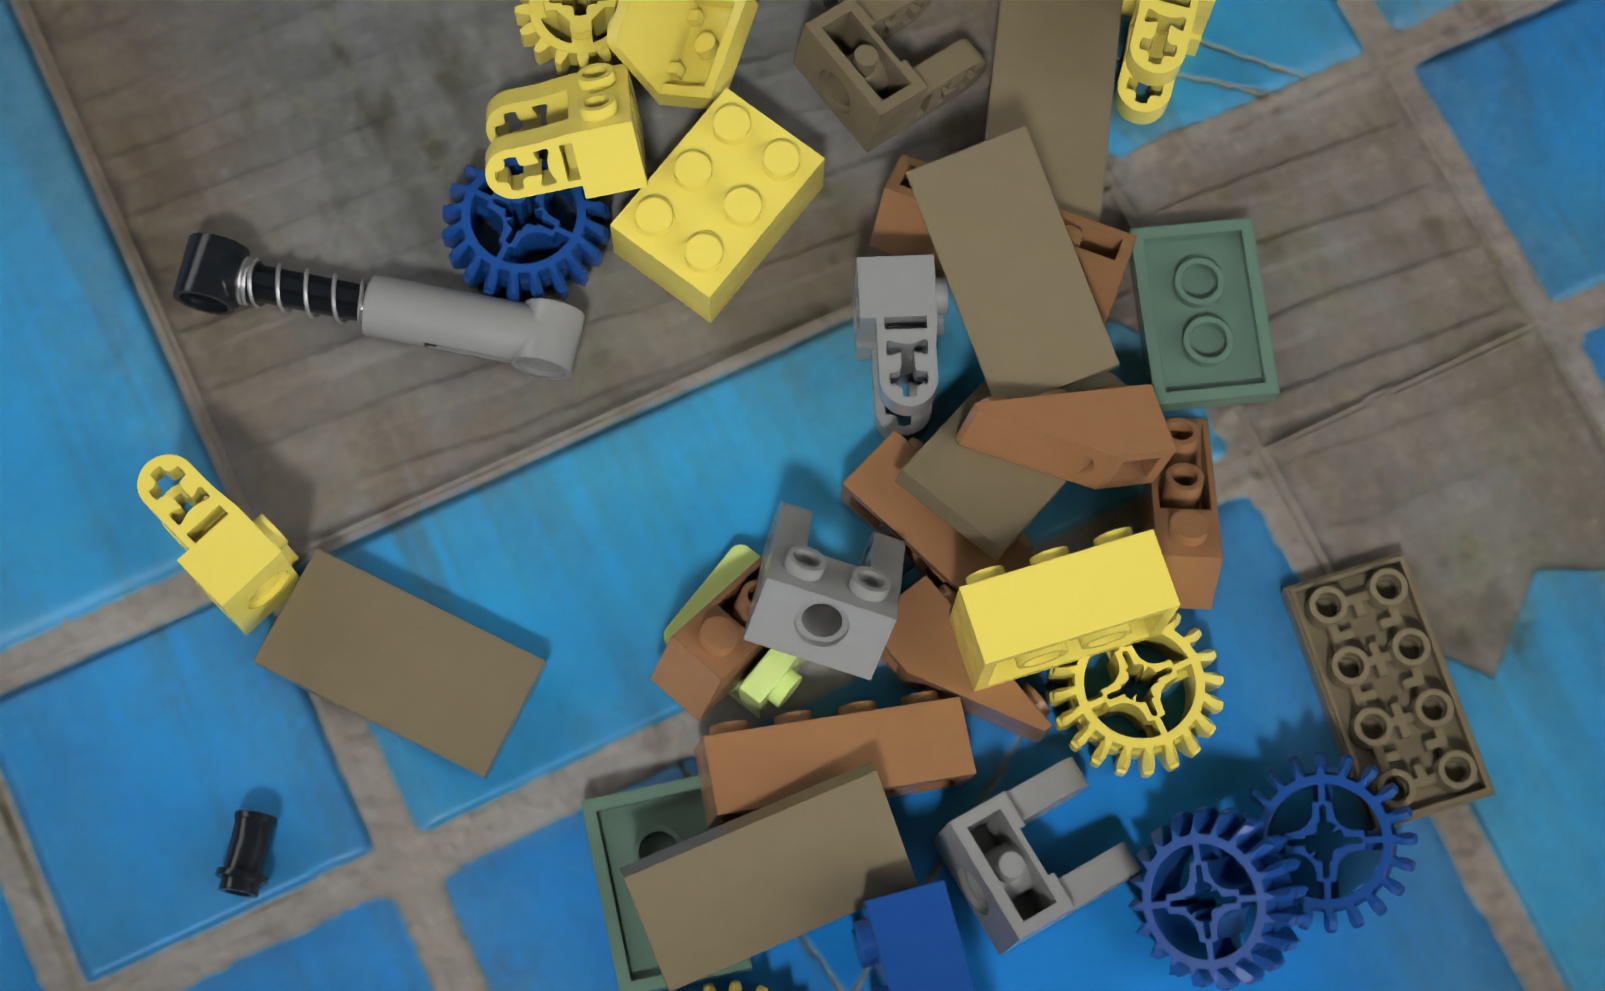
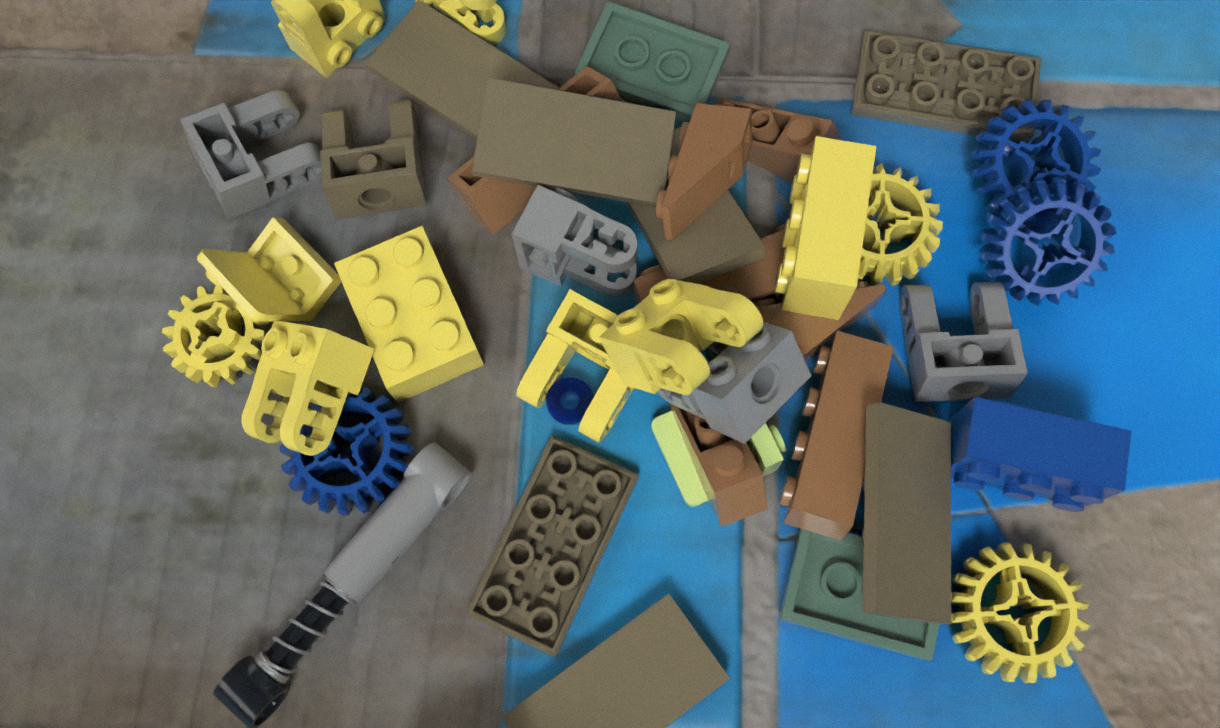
camera: 55 degrees left, 0 degrees up
none -> dark tan tile [465,435,639,658]
none -> light yellow brick [516,289,634,444]
none -> clear blue plate [546,377,594,425]
none -> light yellow brick [599,279,763,395]

